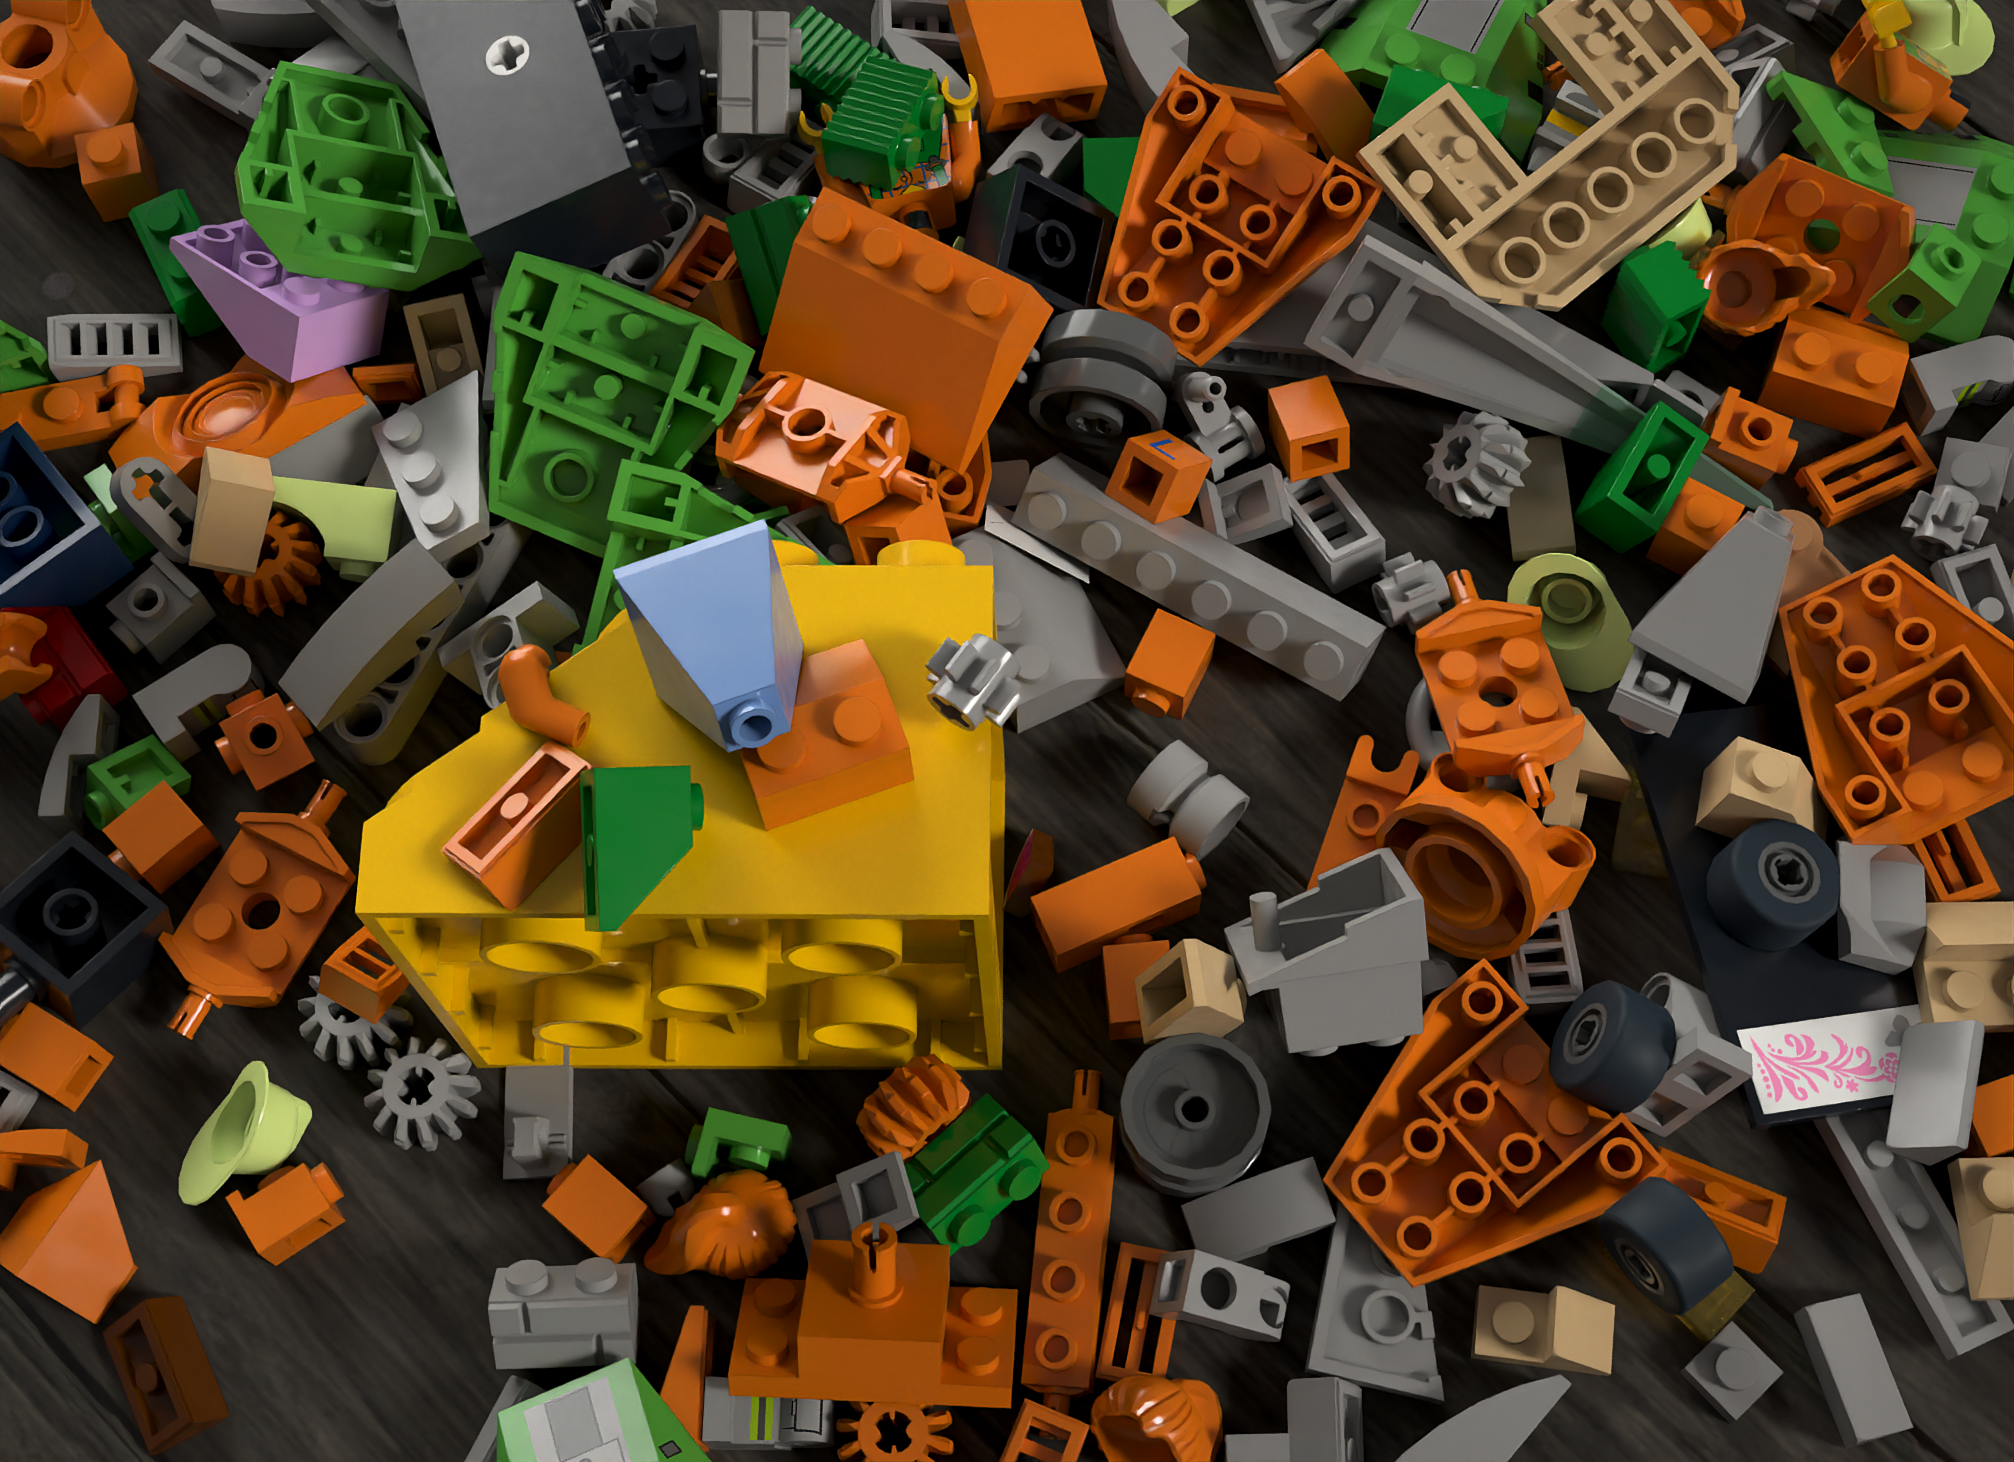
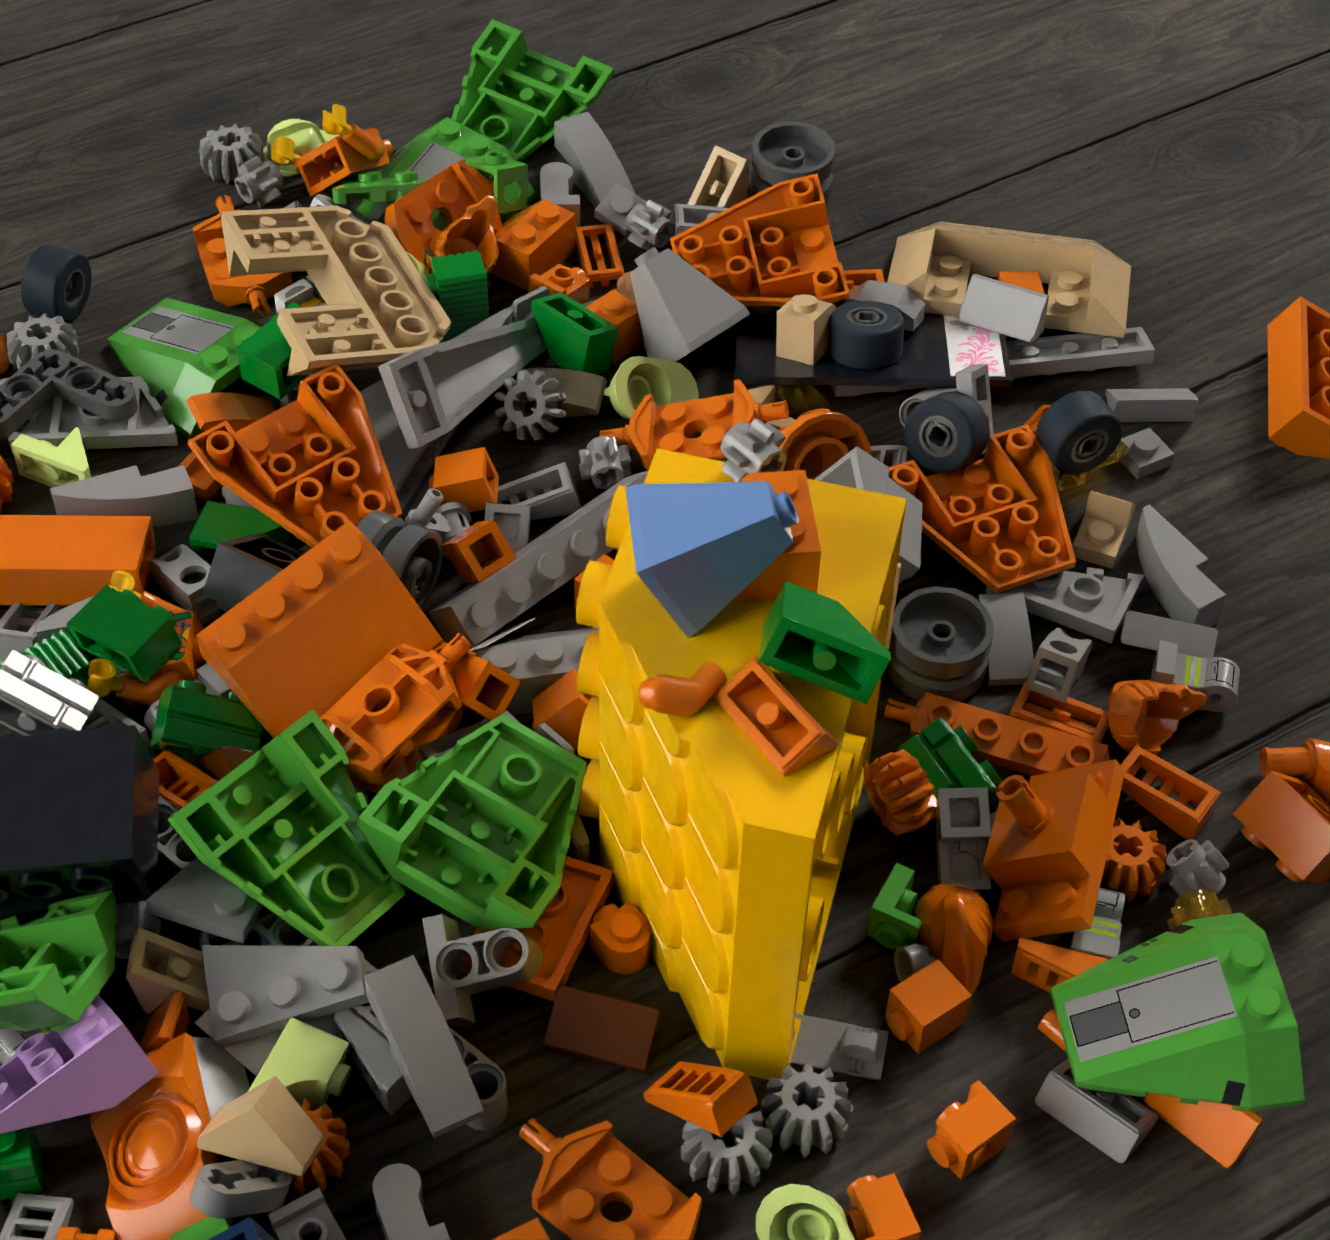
camera: 80 degrees left, 20 degrees down
orange brick [214,689,316,792] -> none
light grey brick [488,1257,642,1369] -> none
light grey hinge [1607,646,1694,738] -> none
none -> orange brick [927,1080,1016,1180]

